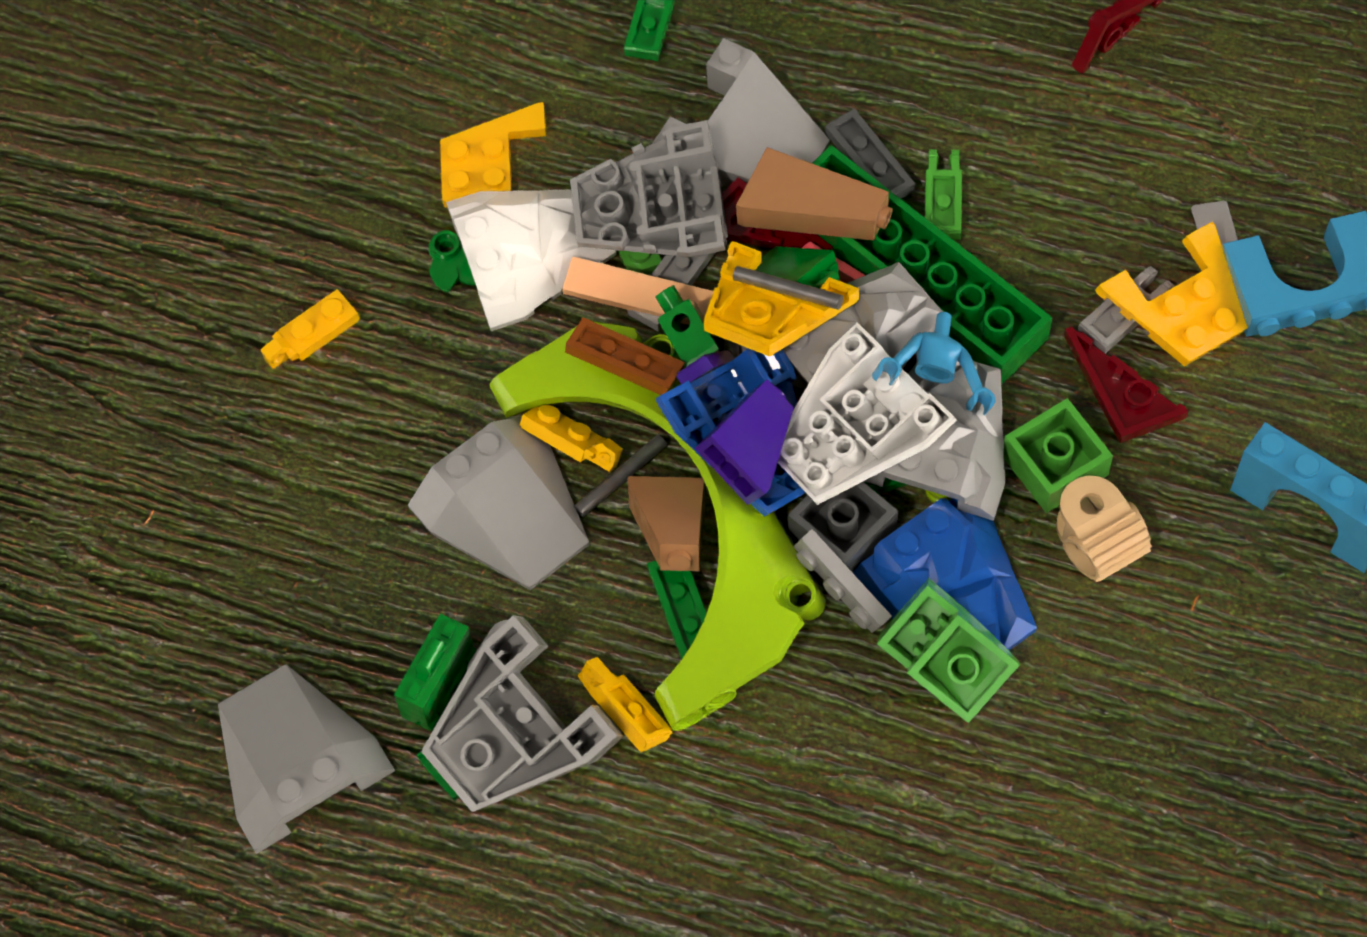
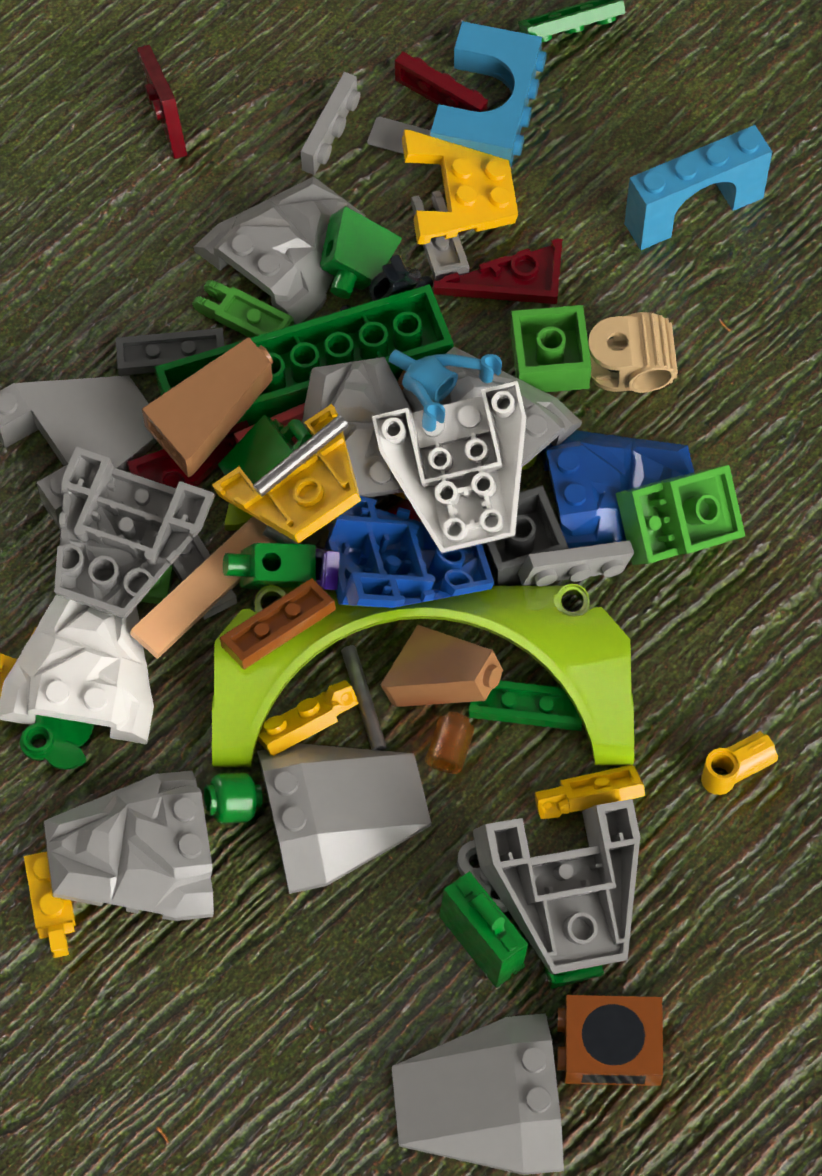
camera: 70 degrees left, 0 degrees up
dark purple slope [695,379,794,505] -> none
none -> light grey wedge [44,771,214,921]
none -> light grey wedge [194,176,366,325]
none -> green head [204,772,263,824]
none -> light grey plate [301,72,360,175]
none -> green torso [320,206,402,299]
none -> black piece [340,255,433,311]
none -> dark red plate [395,51,488,112]
none -> clear orange brick [425,712,475,774]
none -> dark orange brick [557,995,663,1086]
none -> yellow piece [701,731,778,795]

